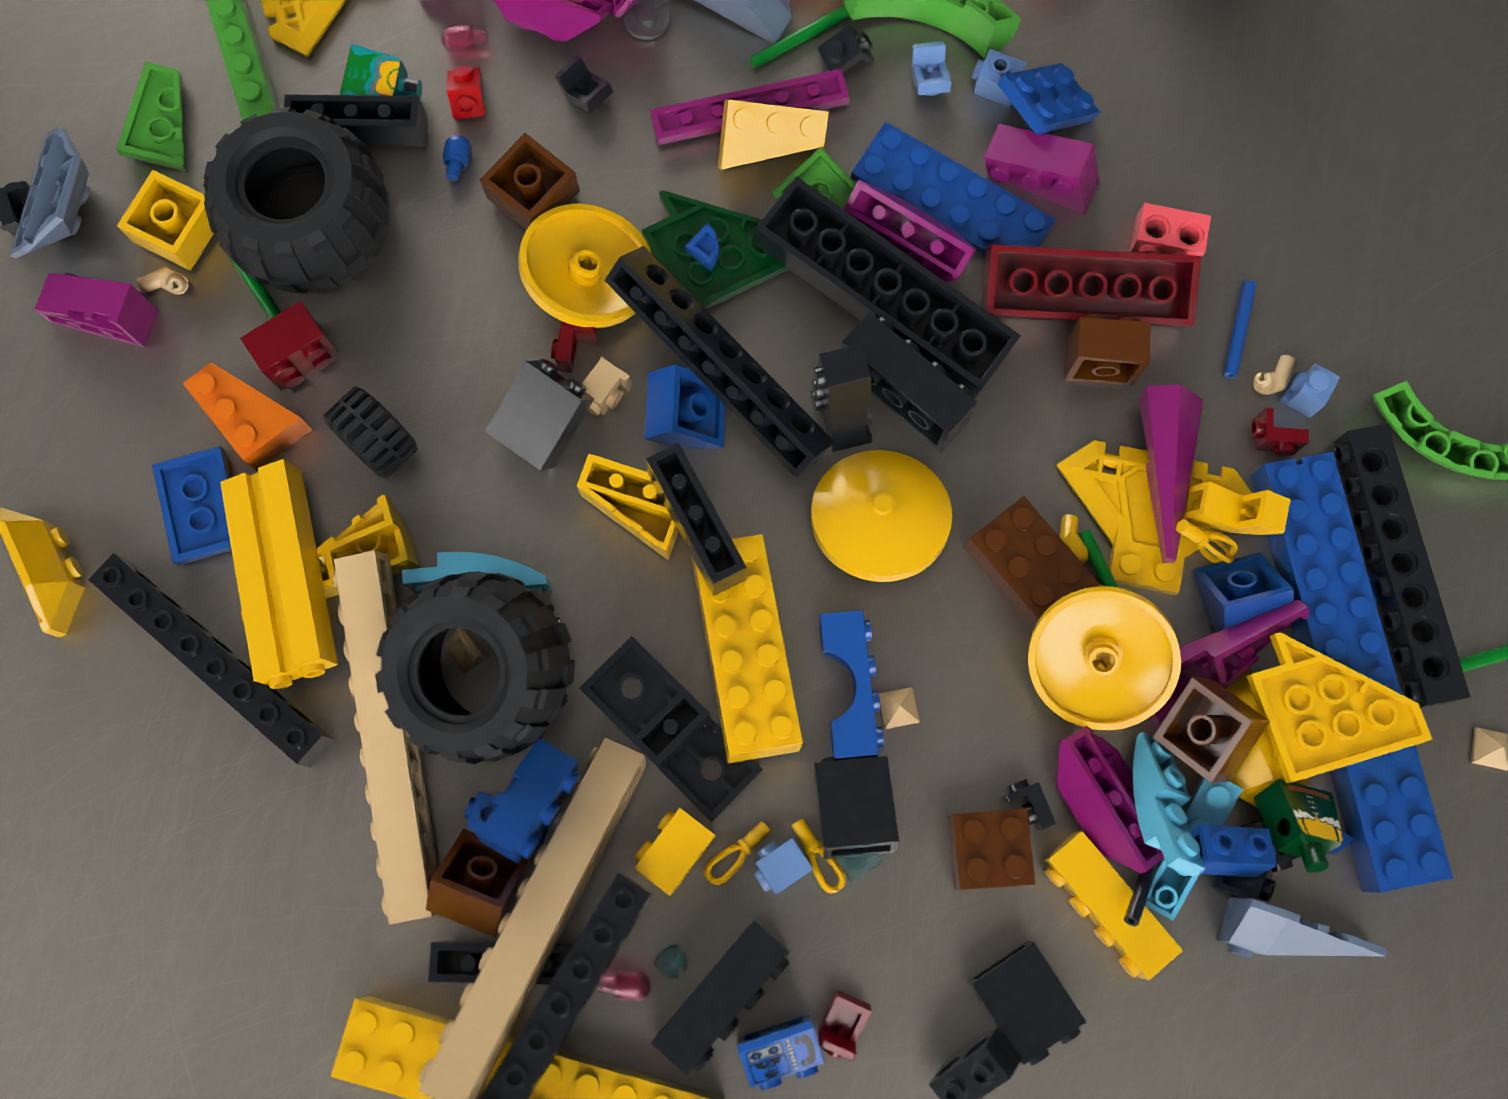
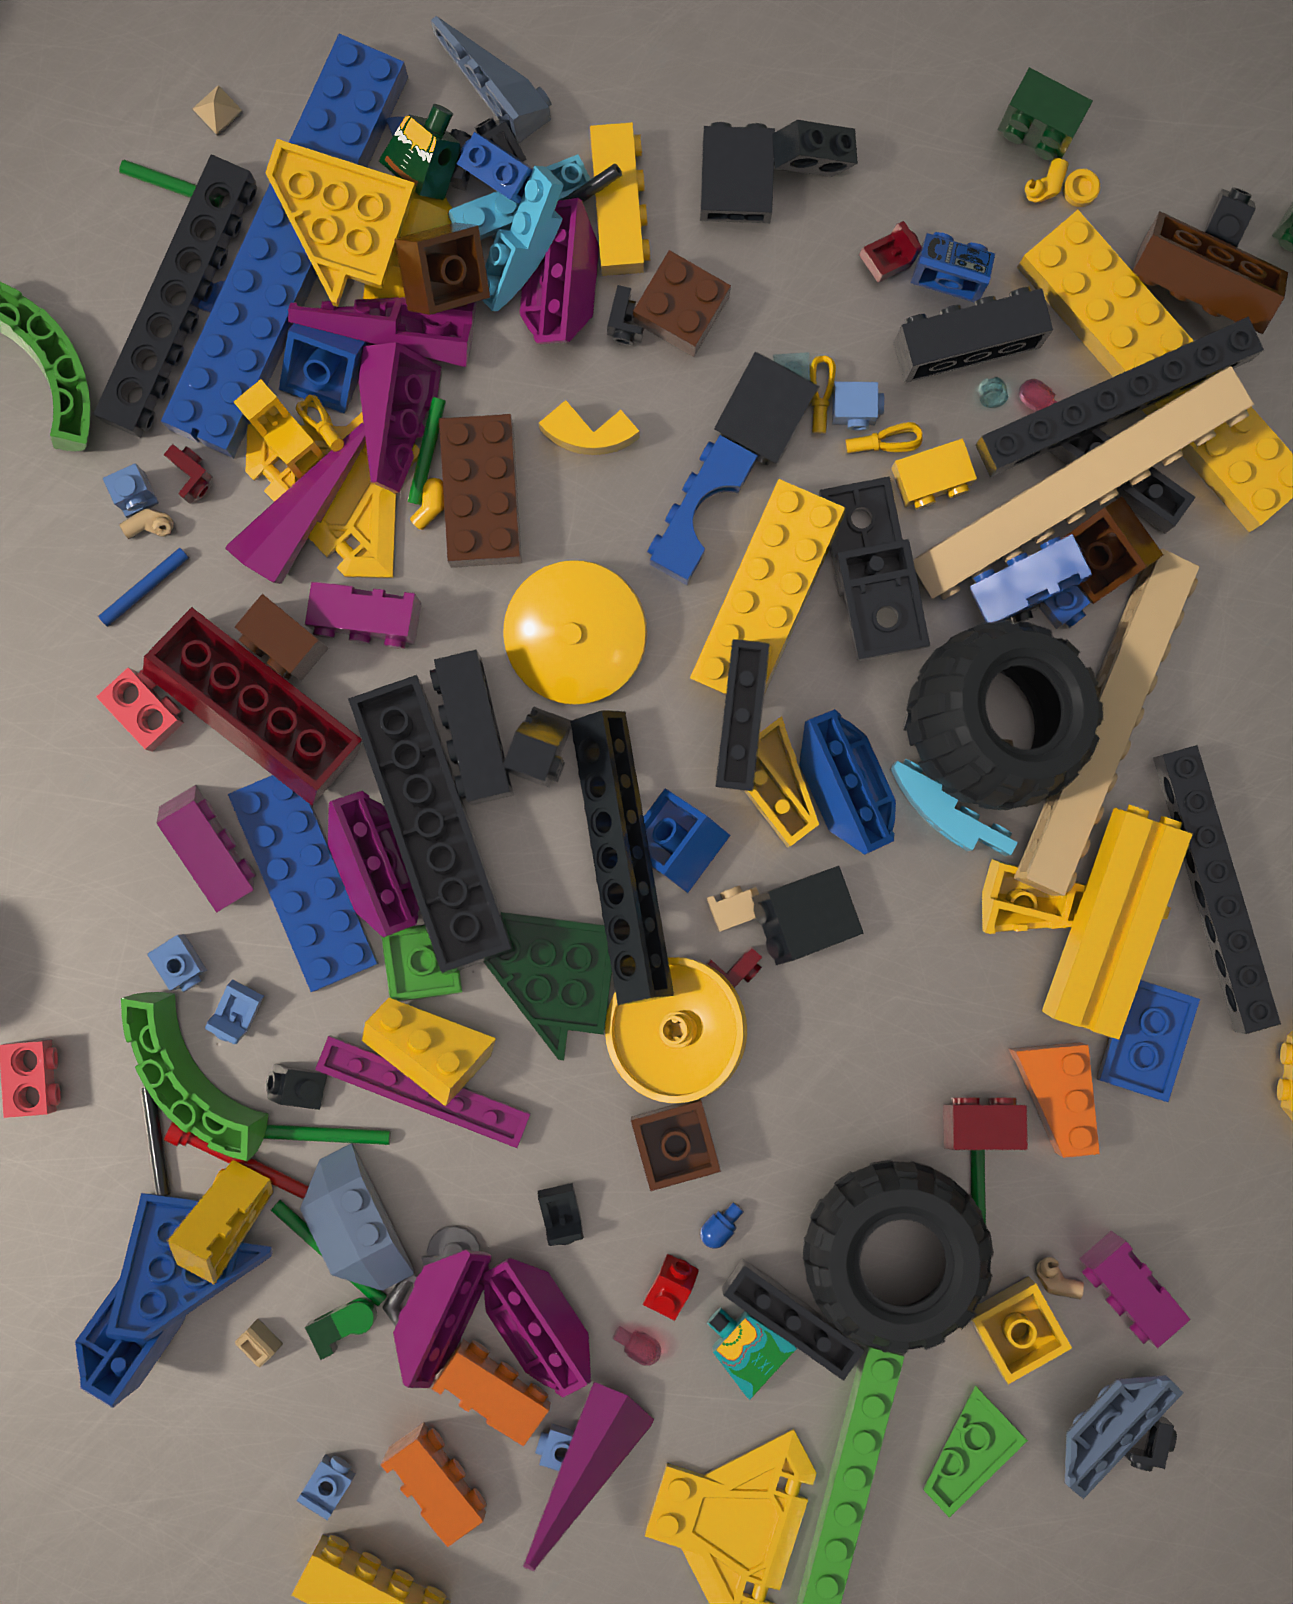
camera: 150 degrees left, 10 degrees up
black tyre [323,386,418,479] -> none
blue tile [685,222,719,271] -> none
tan slope [879,687,920,730] -> none
blue plate [997,63,1100,135] -> none
yellow dish [1028,586,1181,730] -> none
none -> magenta wedge [305,582,422,649]
none -> magenta wedge [359,342,442,493]
none -> yellow brick [538,400,639,455]
none -> blue wedge [799,709,896,855]

